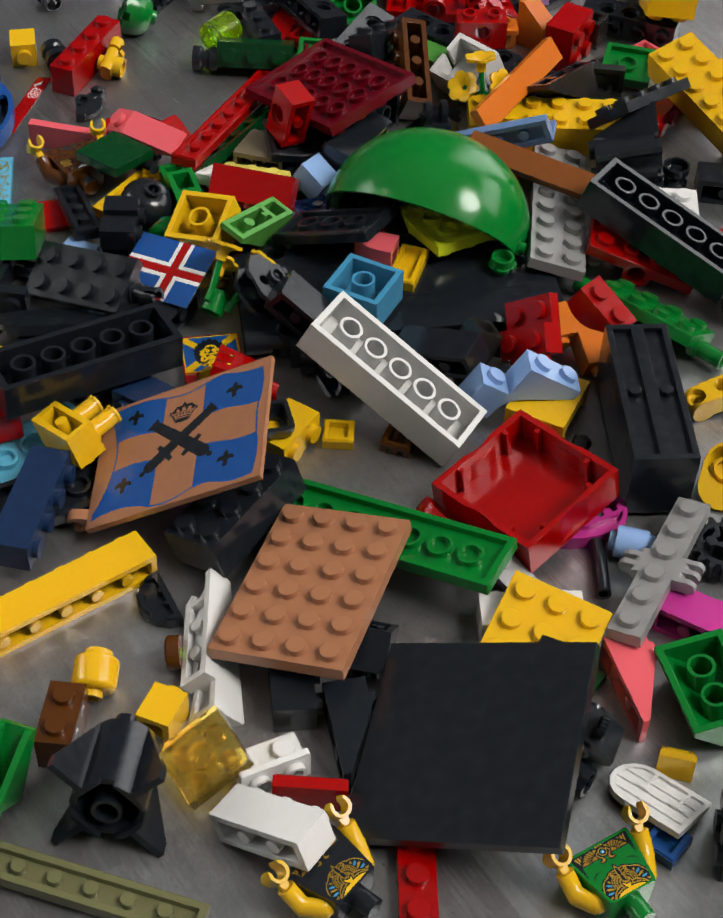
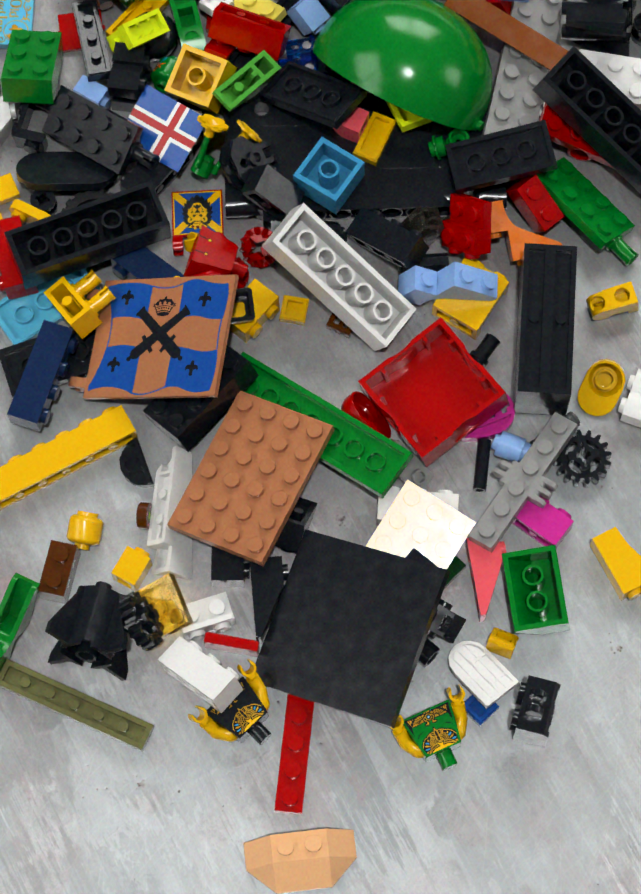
camera: 10 degrees right, 25 degrees up
none -> neon yellow bracket [106,8,170,52]
none -> black gear [118,591,163,650]
none -> red gear [239,227,275,268]
none -> green plate [428,135,447,160]
none -> black plate [445,120,558,194]

